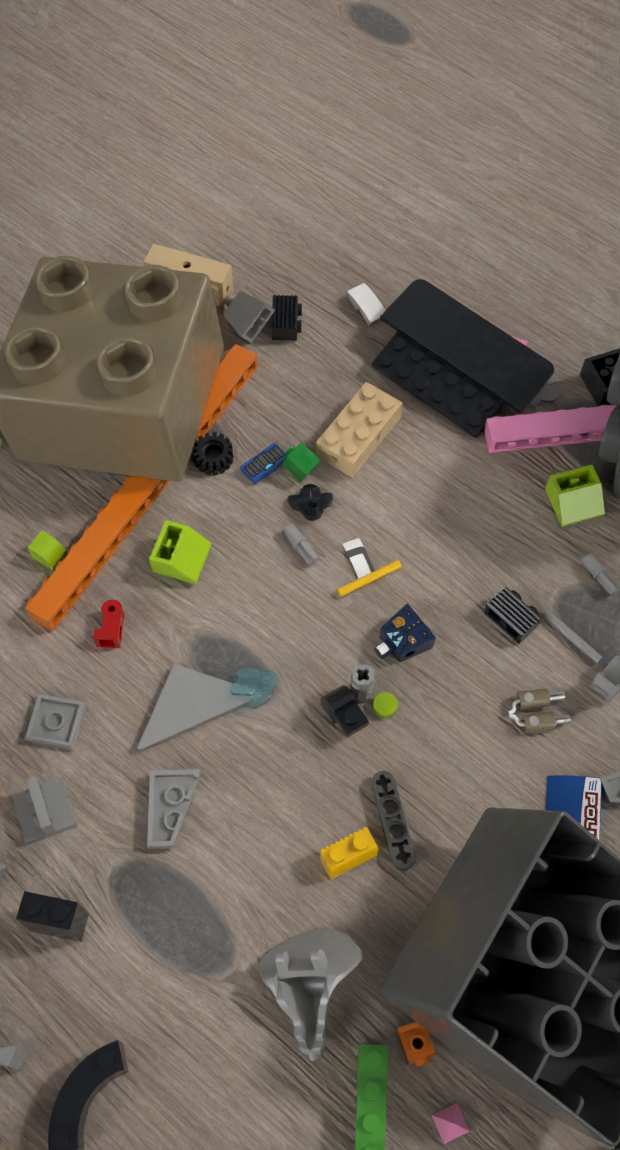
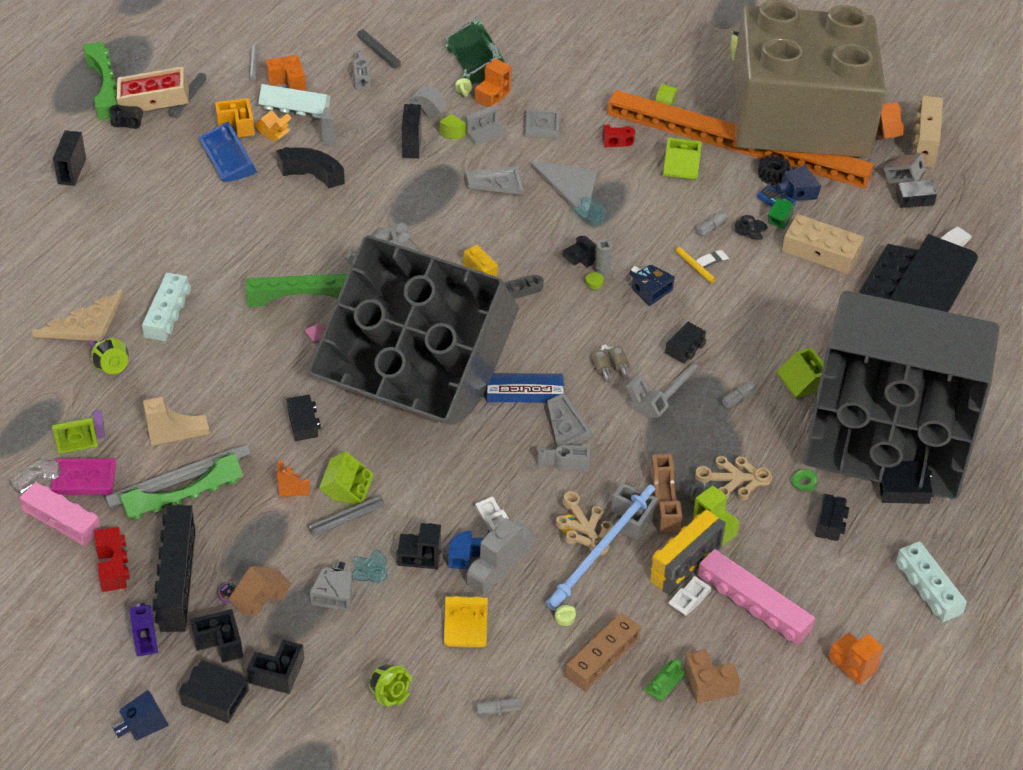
camera: 80 degrees right, 15 degrees down
none -> lime brick [439,114,466,139]
none -> dark blue torso [776,165,821,201]

